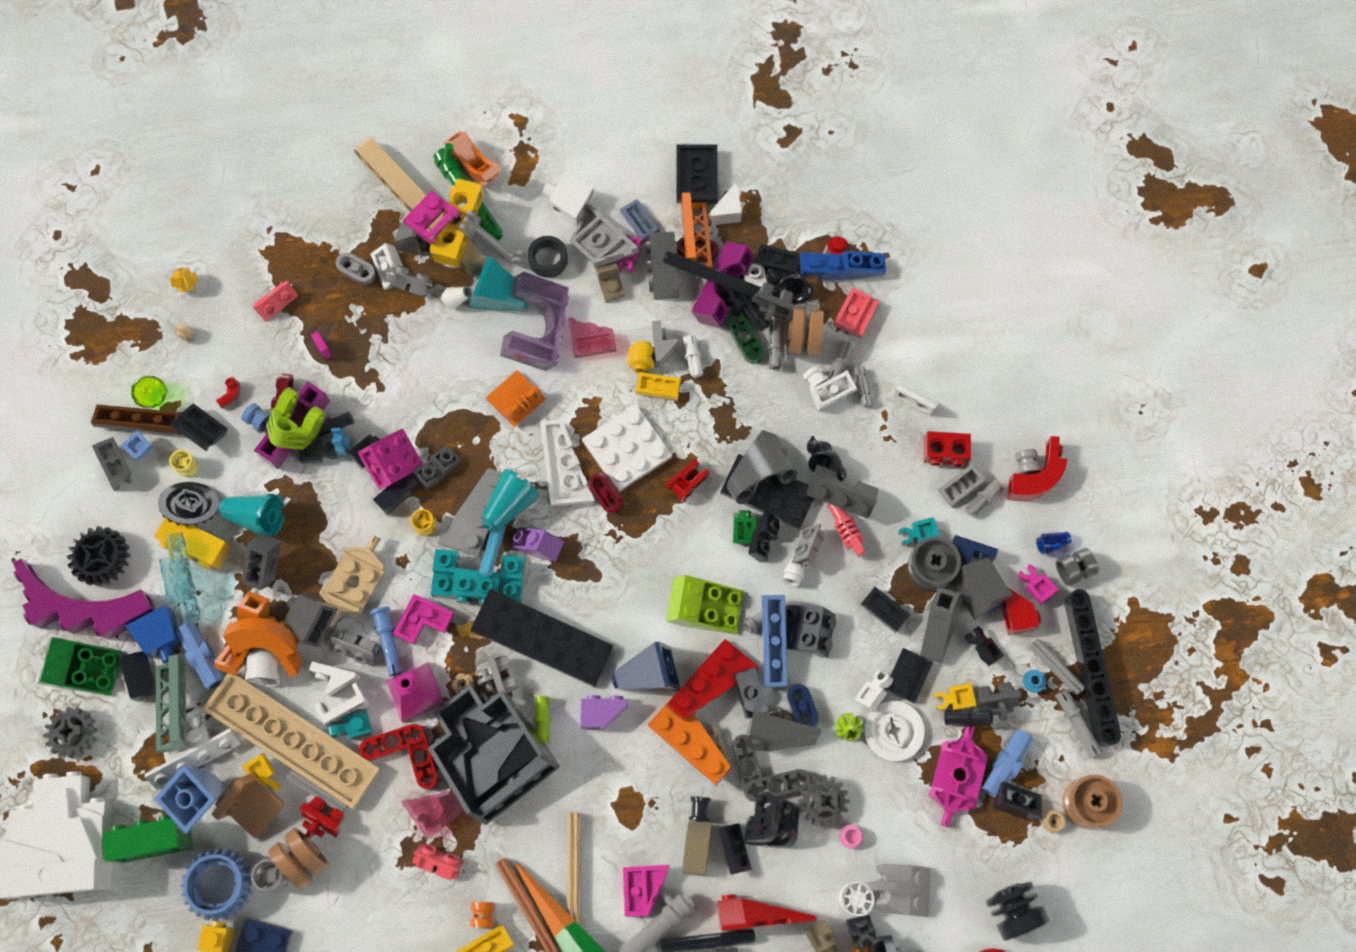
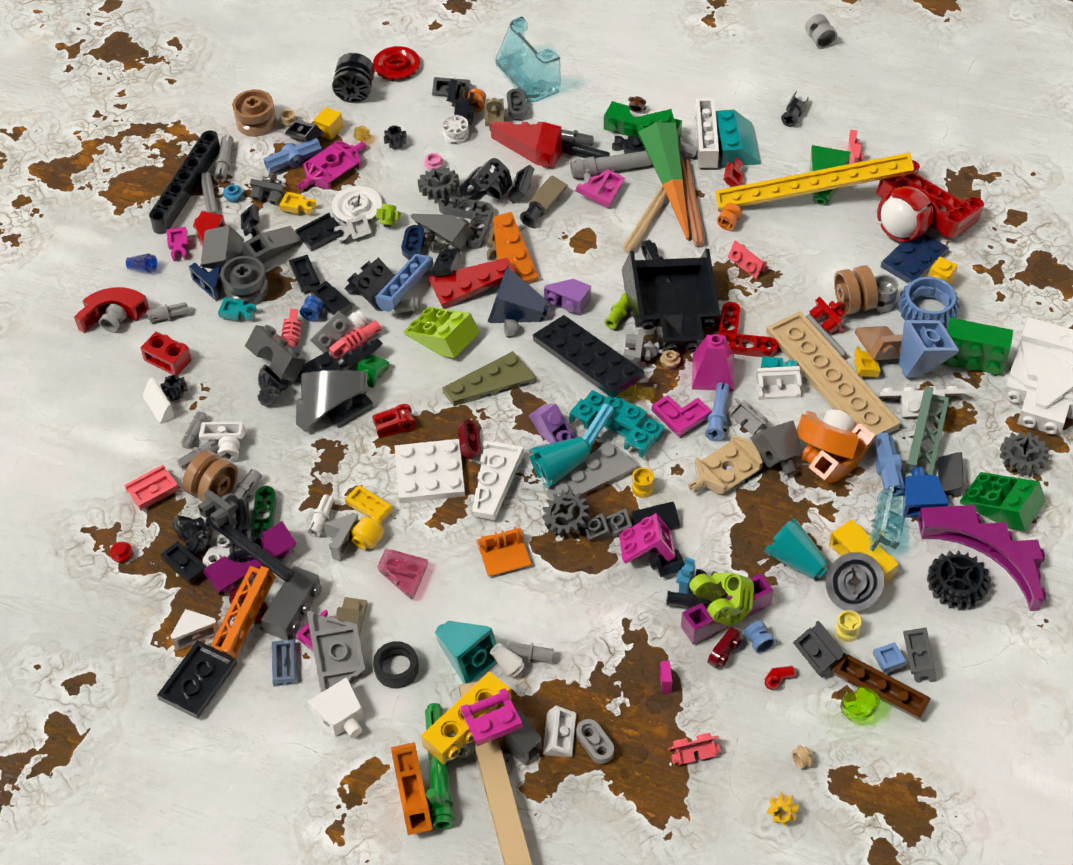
camera: 150 degrees left, 20 degrees down
dark grey brick [242,534,281,590] -> none
white slope [309,661,360,697] -> none
light grey hinge [387,265,432,297] -> none
clear pink wing [401,791,465,839] -> none
light grey hinge [458,210,526,266] -> none
clear purple arch [500,271,569,371] -> none
blue slope [800,251,886,280] -> none
light grey plate [869,863,930,917] -> none
light grey slope [938,463,986,507] -> none
black pin [944,709,993,727] -> none
dark grey wheel [1056,548,1099,586] -> none
none -> black gear [160,374,188,401]
none -> blue wheel [299,296,324,321]
none -> black plate [311,281,352,316]
none -> yellow brick [313,107,343,140]
none -> coral hinge [329,320,382,360]
none -> clear yellow plate [353,126,371,143]
none -> black gear [383,125,407,149]
none -> olive wing [442,351,536,406]
none -> light grey hinge [504,319,519,336]
none -> light grey axle [507,642,554,664]
none -> dark grey gear [542,490,591,538]
none -> black plate [641,239,663,260]

